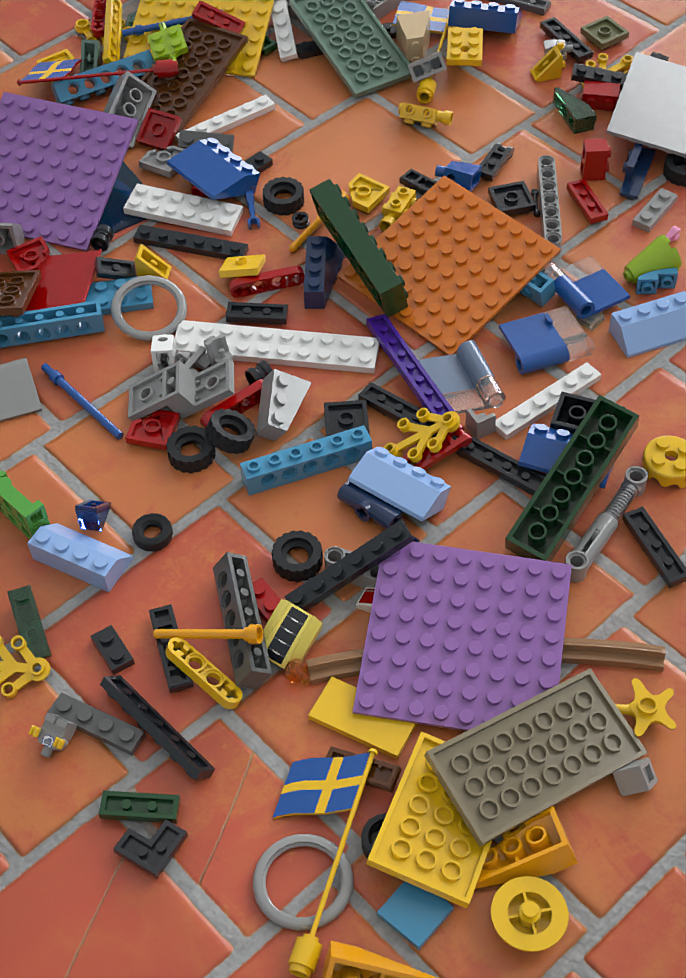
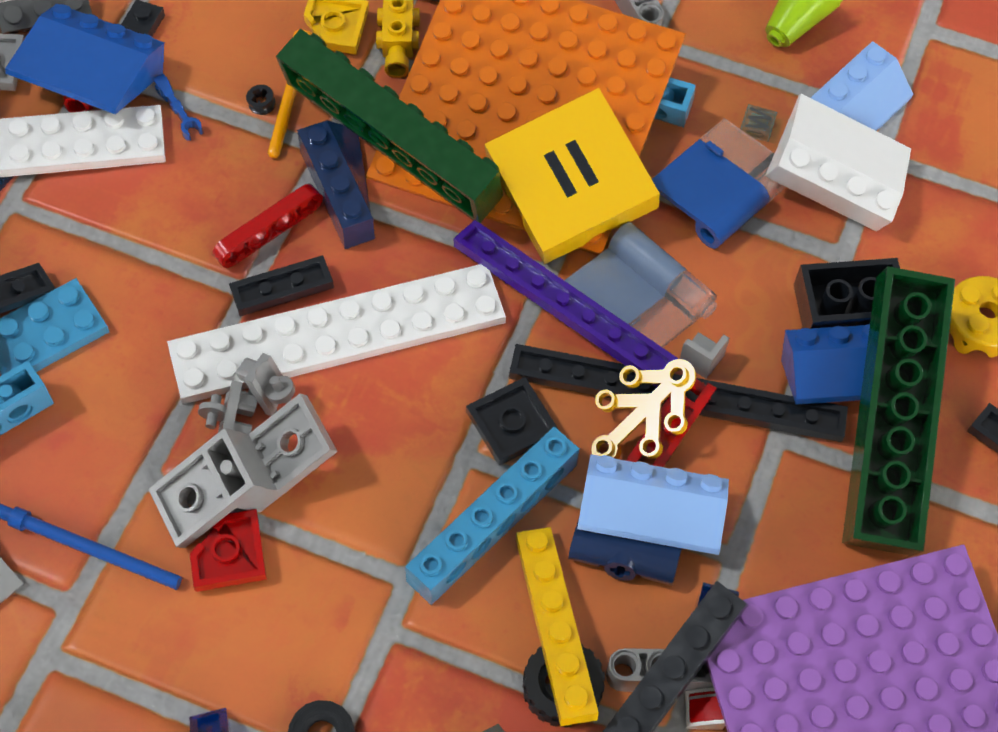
camera: 30 degrees left, 10 degrees up
light grey wedge [111,275,187,341] -> none
black plate [133,225,249,260] -> none
yellow slope [134,244,172,279] -> none
white torso [151,334,177,373] -> none
black tyre [166,426,216,473] -> none
red beam [200,379,263,429] -> none
black tyre [205,409,256,454] -> none
yellow plate [219,254,266,278] -> none
black wheel [245,360,272,385] -> none
wedge [256,369,312,441] -> none
black tyre [262,177,304,216] -> none
white plate [495,362,601,440] -> none
blue door [541,256,630,319] -> none
light grey piece [565,466,648,583] -> none
dark azure slope [635,268,678,294] -> none
none -> yellow tile [484,88,660,265]
none -> yellow plate [516,527,599,726]
none -> white slope [765,94,911,232]

